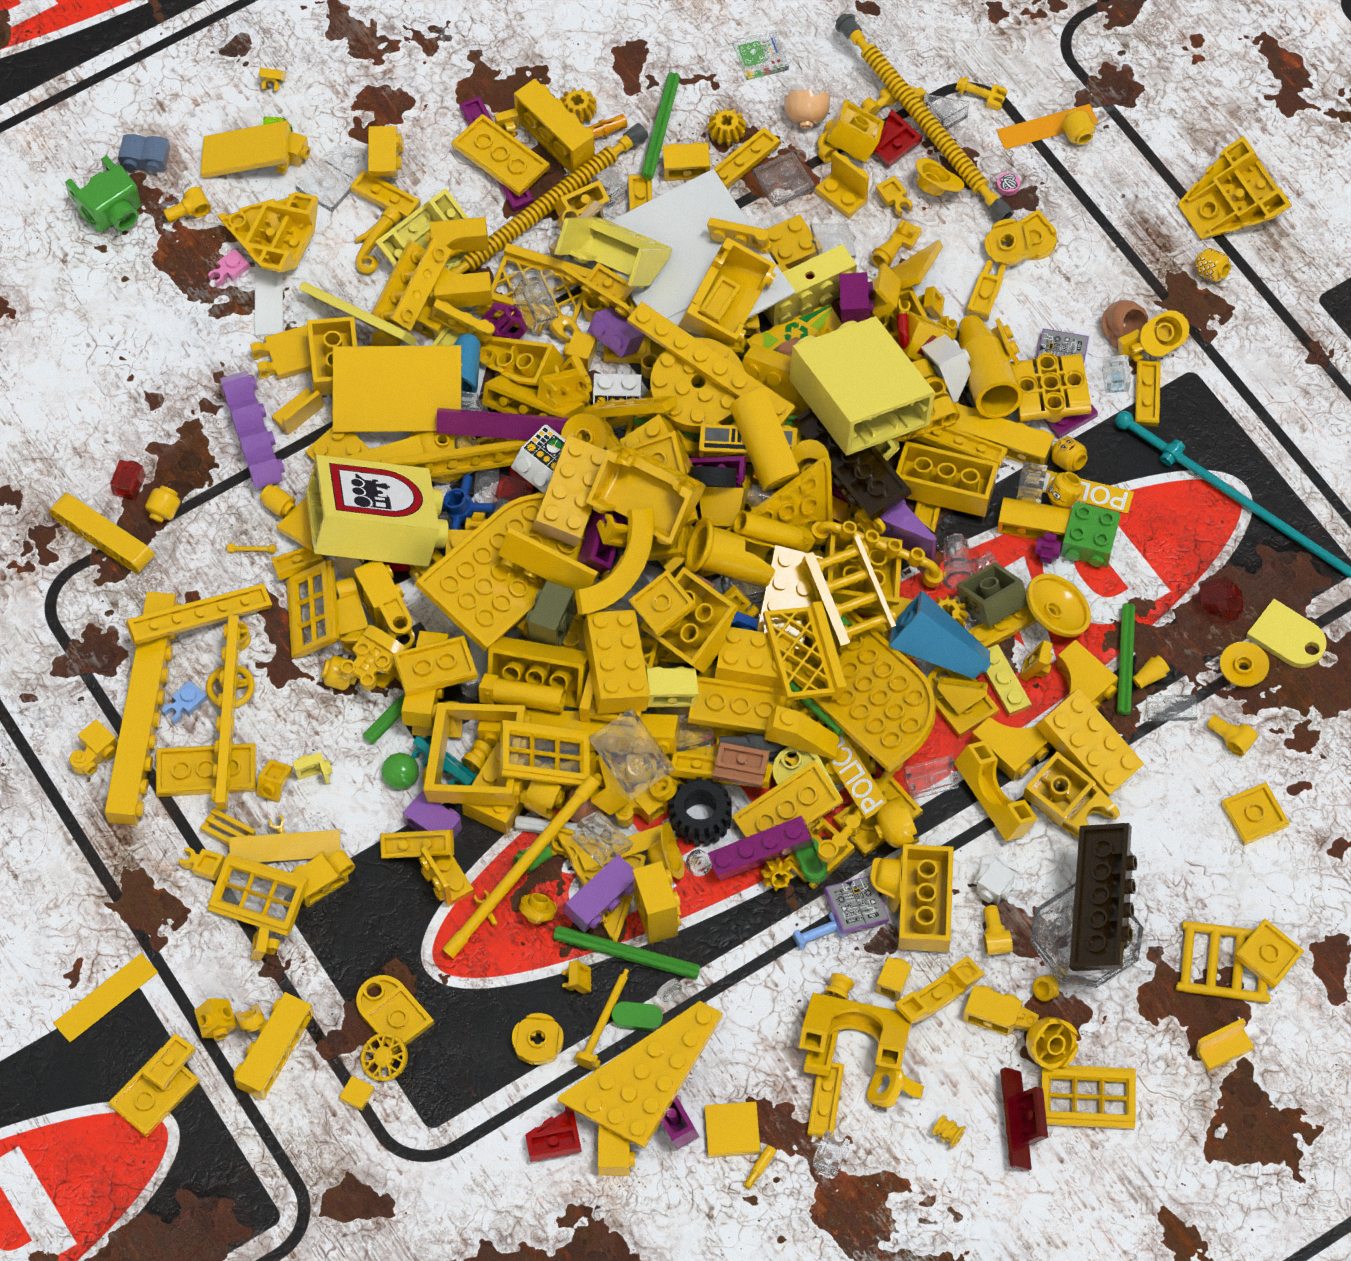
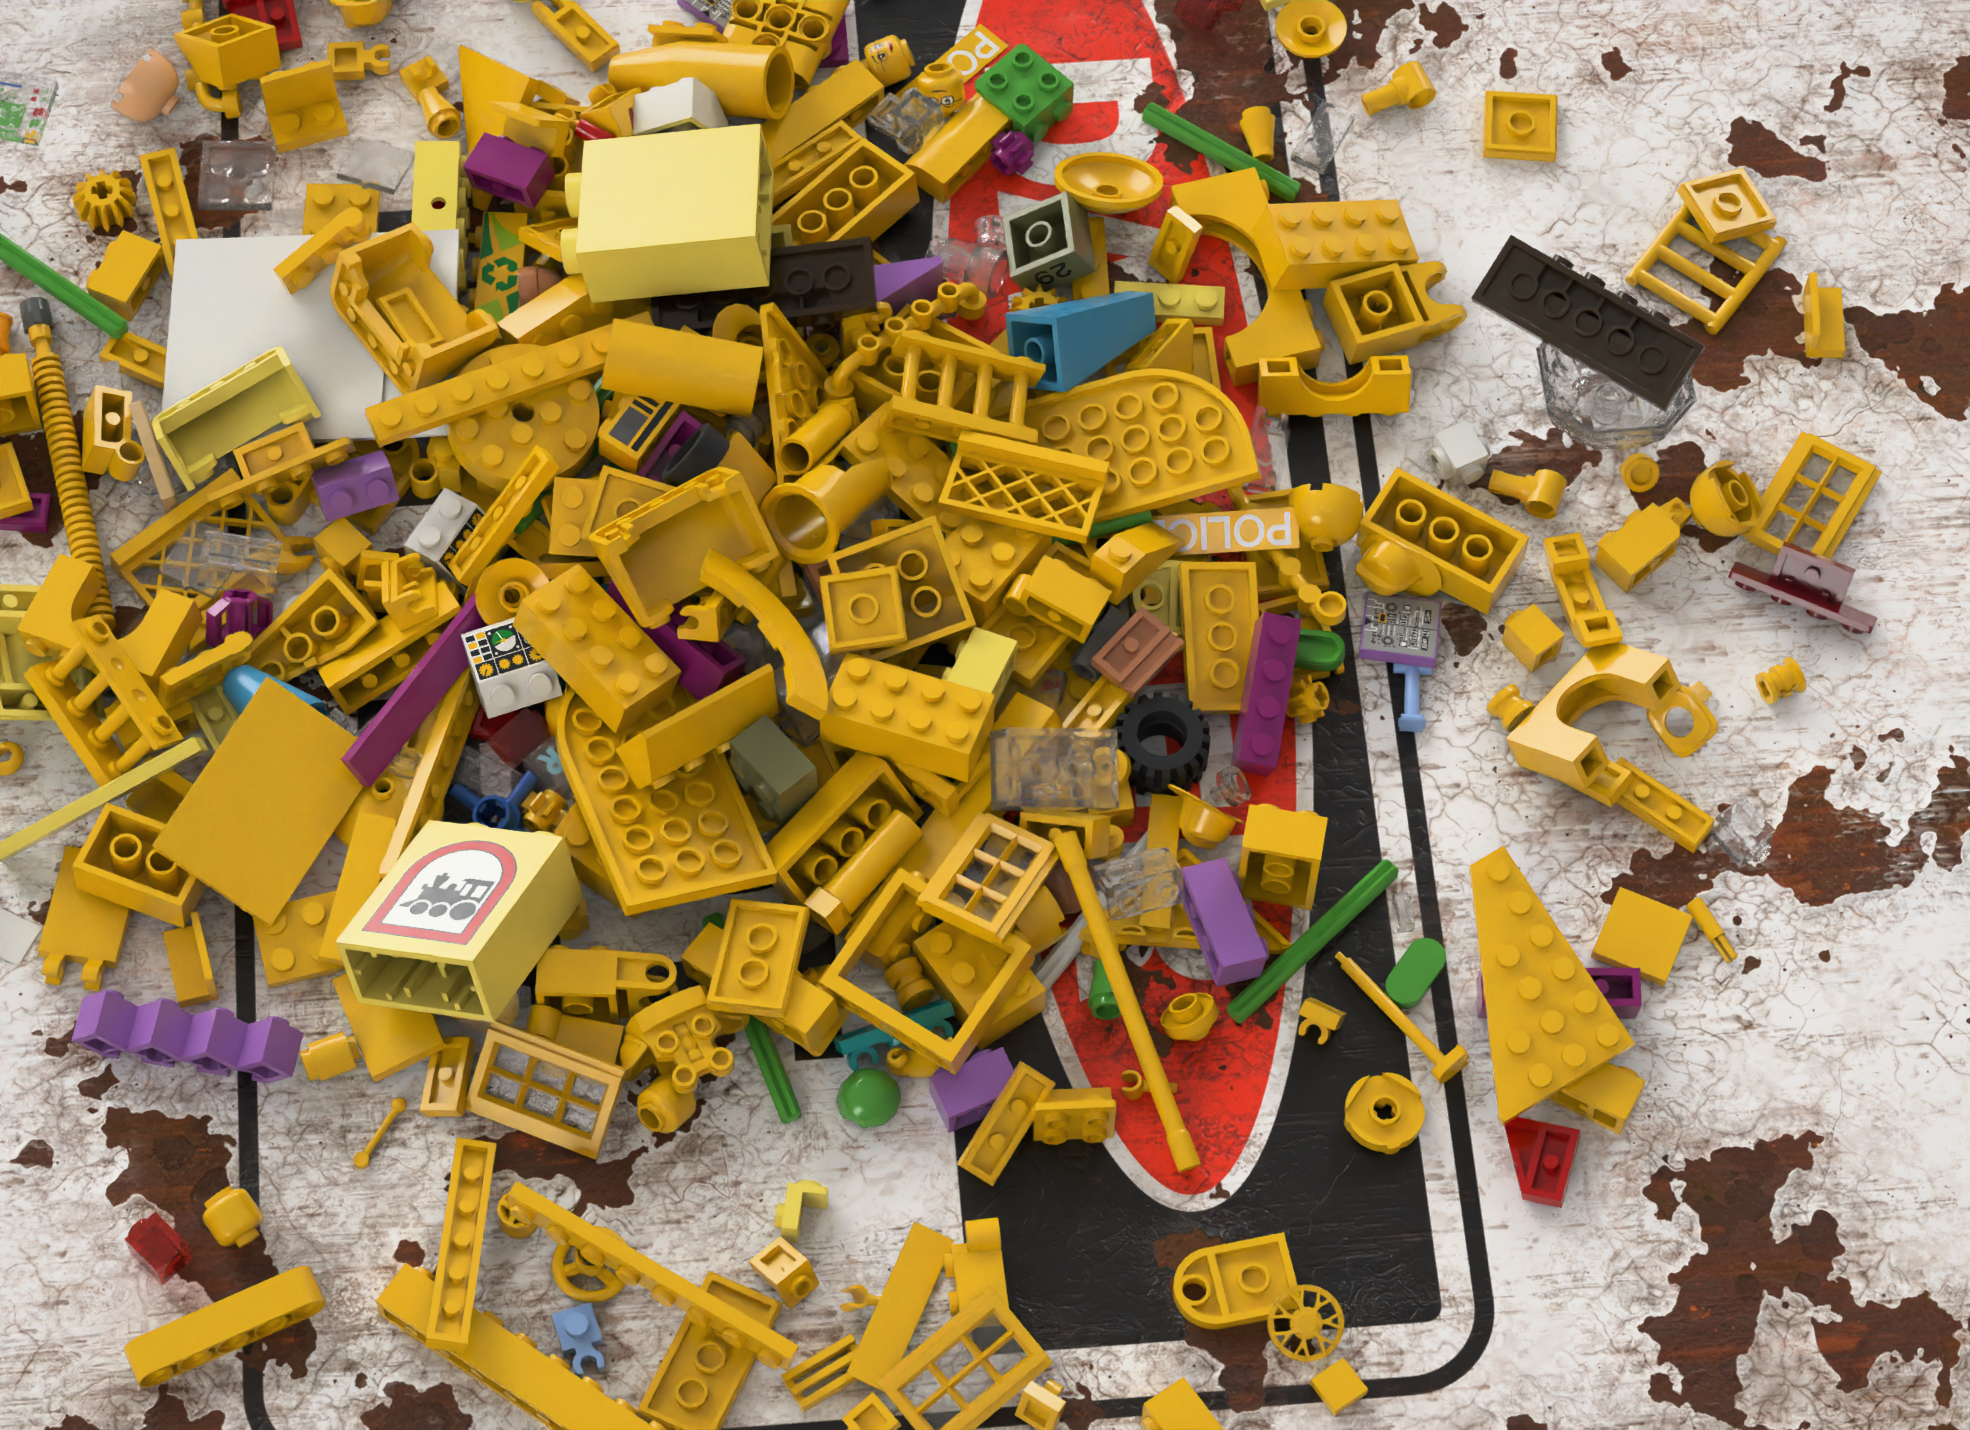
camera: 65 degrees left, 0 degrees up
none -> yellow hinge [1002,554,1112,644]

